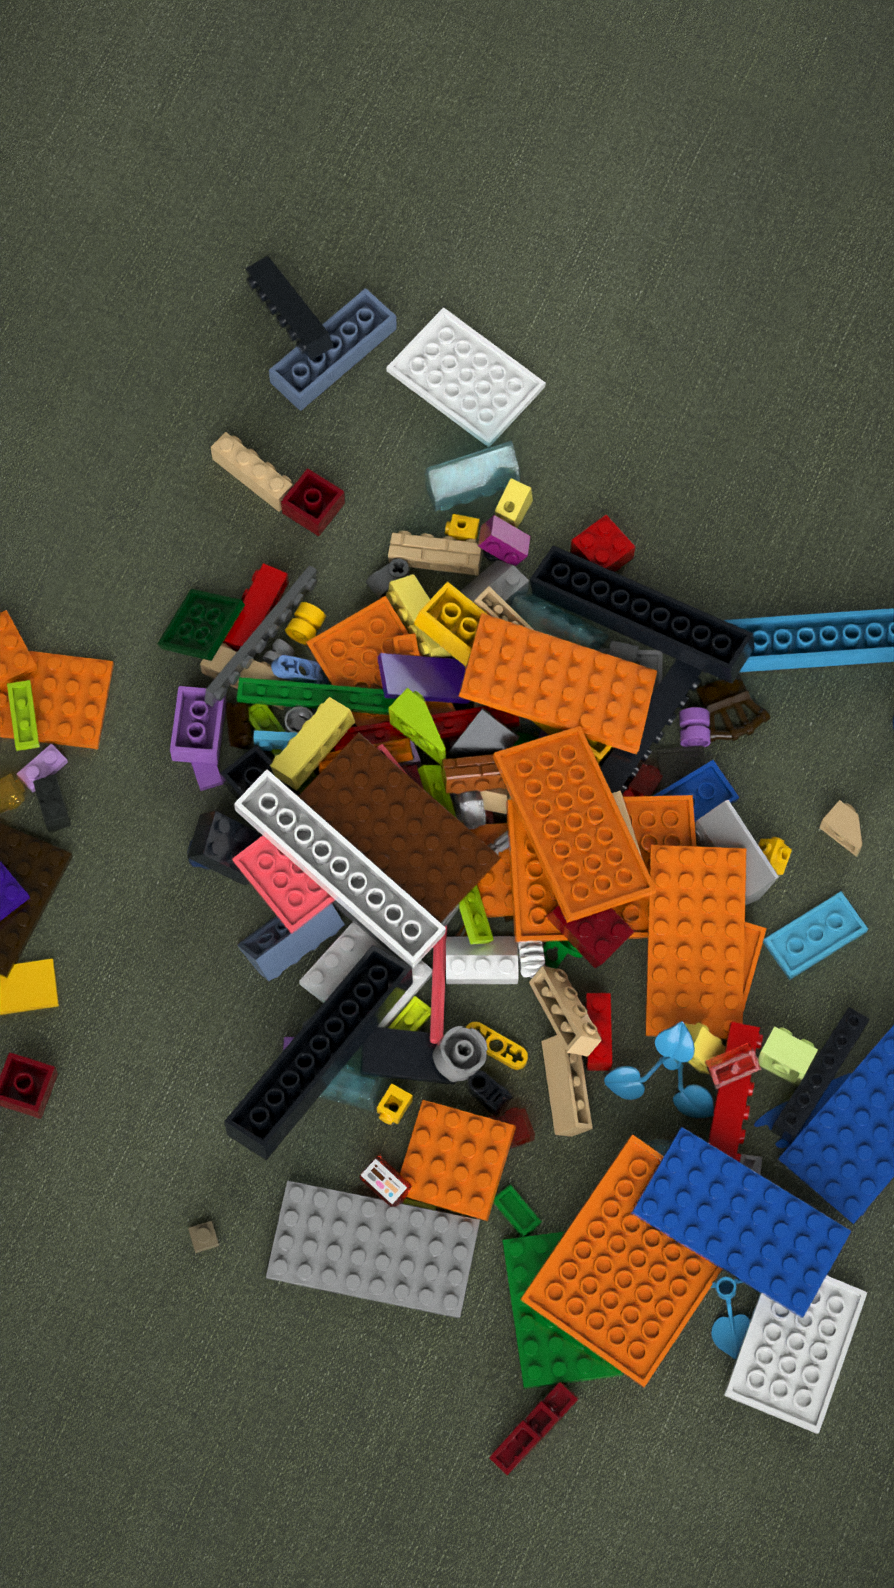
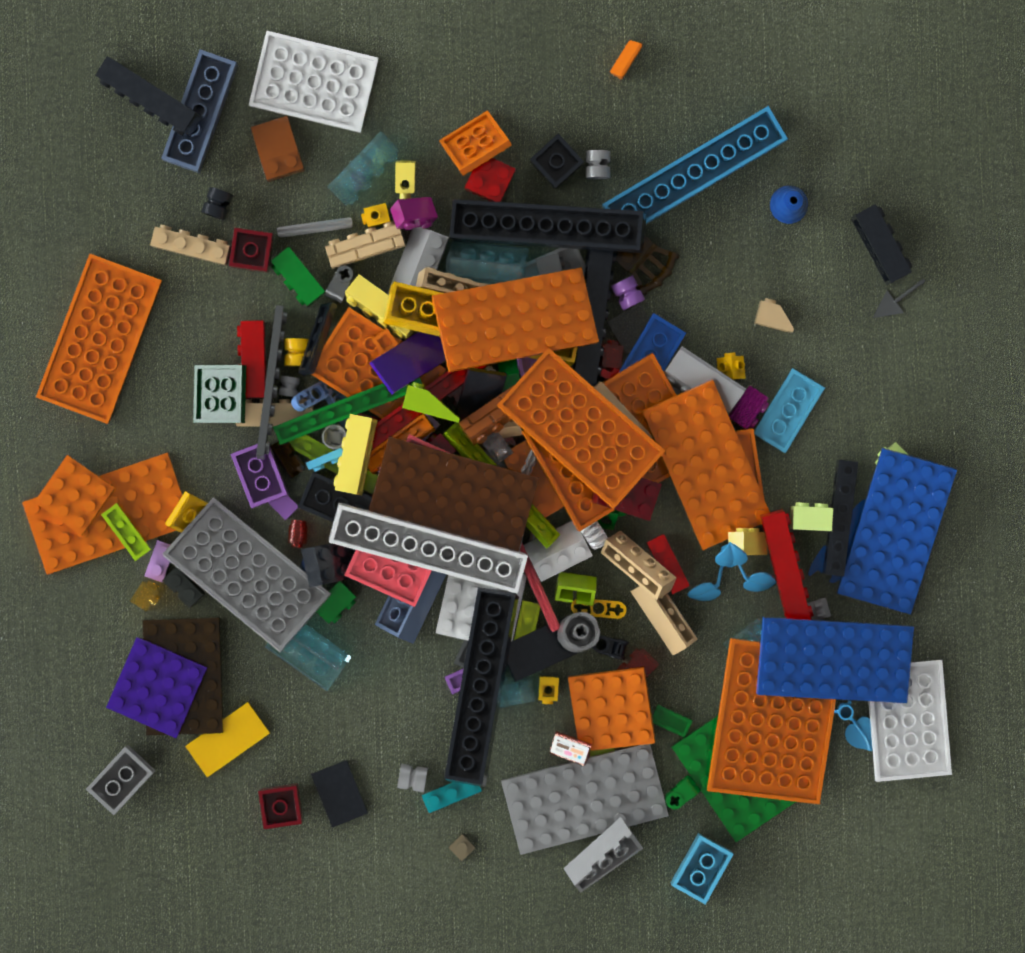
camera: 20 degrees left, 20 degrees up
dark red slope [489,1382,579,1476] -> none
clear red slope [705,1043,761,1089] -> none
none -> orange plate [36,253,162,424]
none -> light grey plate [163,497,331,653]
none -> yellow tile [165,491,208,533]
none -> black wheel [201,187,233,221]
none -> dark orange slope [251,116,305,182]
none -> clear light blue slope [265,624,351,691]
none -> green brick [271,247,325,307]
none -> light grey axle [277,217,353,238]
none -> clear red brick [288,520,308,548]
none -> black tile [298,302,337,376]
none -> black tile [311,760,368,828]
none -> green brick [317,581,357,624]
none -> light grey wheel [397,764,428,793]
none -> teal plate [421,782,482,813]
none -> orange plate [439,110,512,176]
none -> black brick [529,133,584,190]
none -> lime piece [555,572,597,606]
none -> light grey wedge [564,817,643,893]
none -> light grey wheel [586,150,610,179]
none -> orange slope [610,40,642,79]
none -> green piece [664,775,701,810]
none -> medium azure brick [670,833,734,905]
none -> magenta brick [729,385,769,429]

